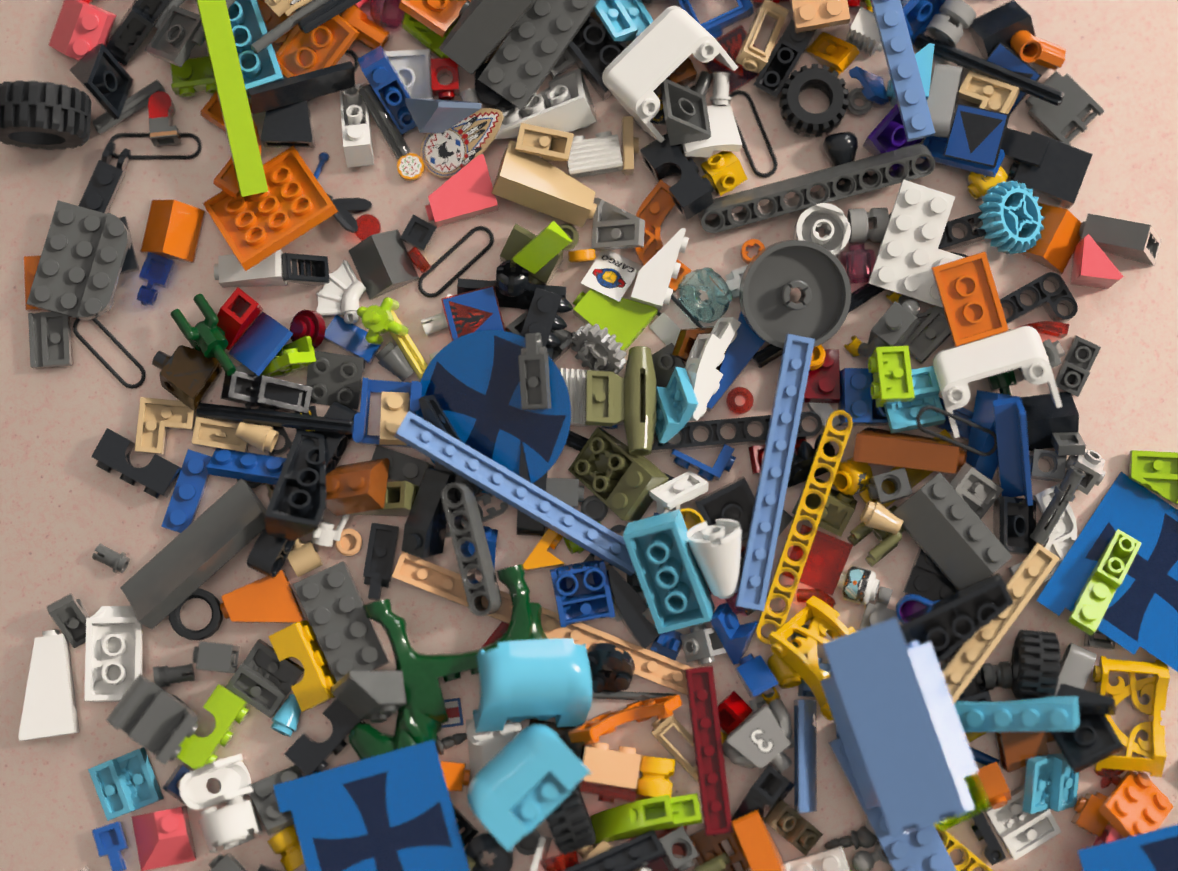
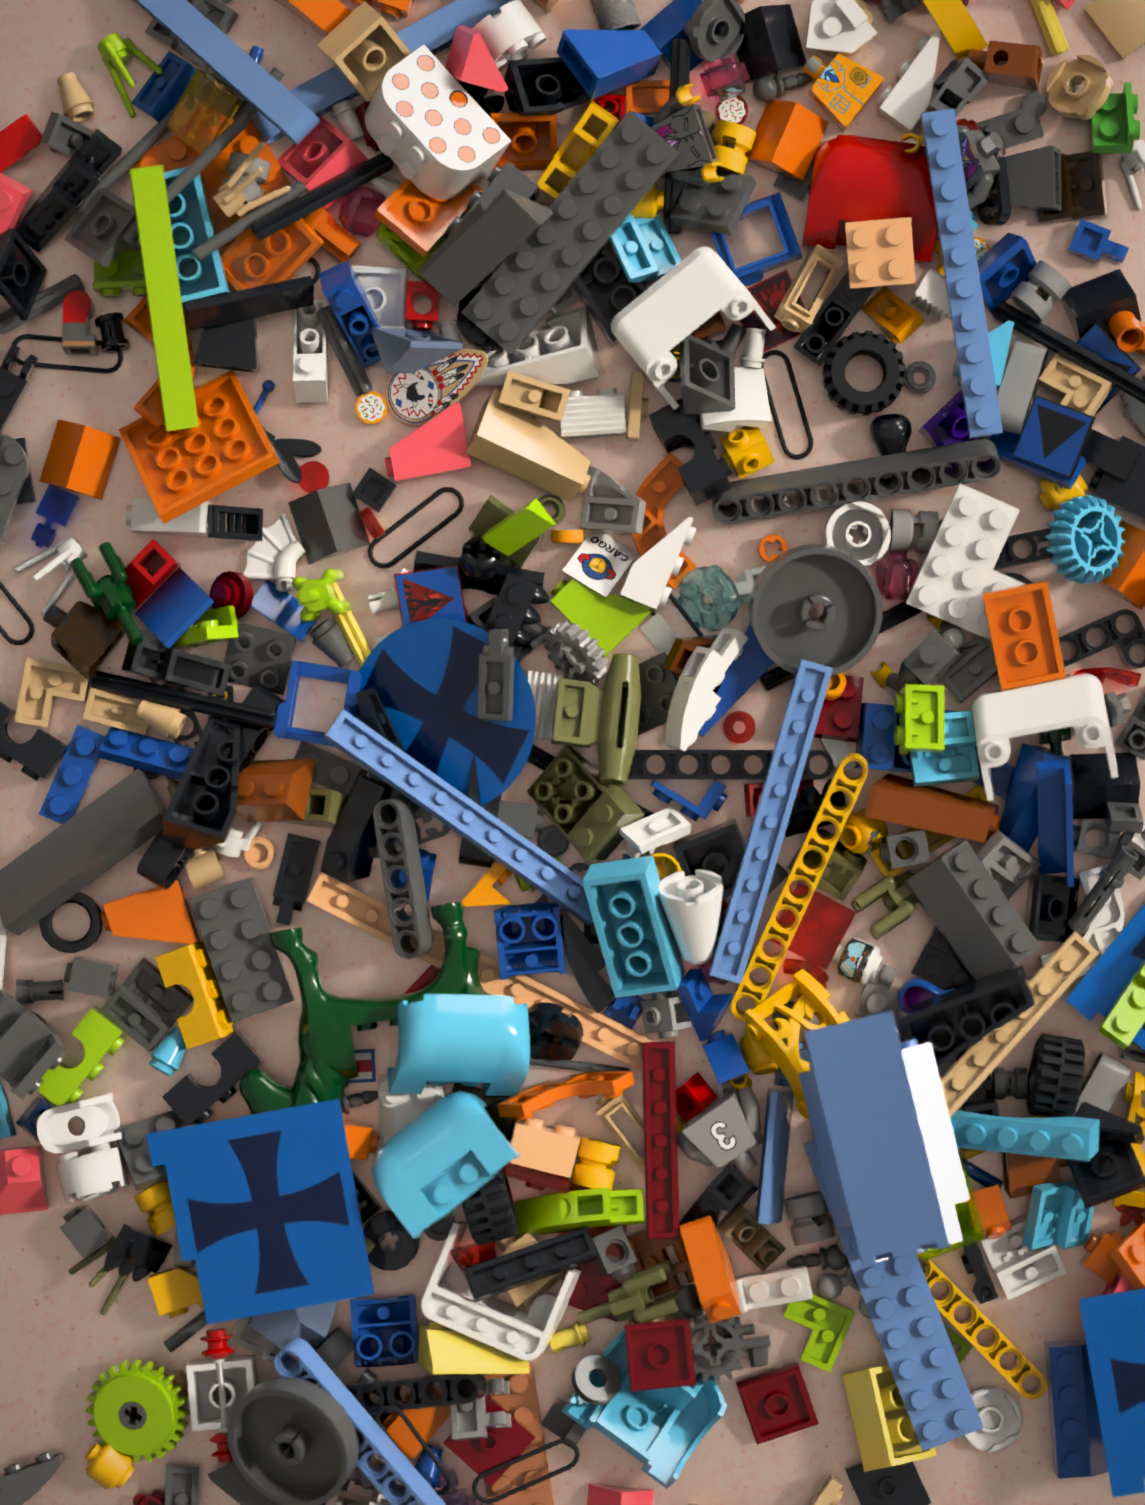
camera: 10 degrees right, 5 degrees up
dark grey slope [331,671,406,723] -> none
tan plate [379,392,409,446] -> none
medium azure slope [655,367,698,443] -> none
blue tile [849,66,890,105] -> none
tan cone [860,501,903,535] -> none
black piece [916,405,998,457] -> none
none -> white plant [14,536,88,616]
none -> black bush [95,312,130,353]
none -> light grey wheel [784,1191,835,1246]

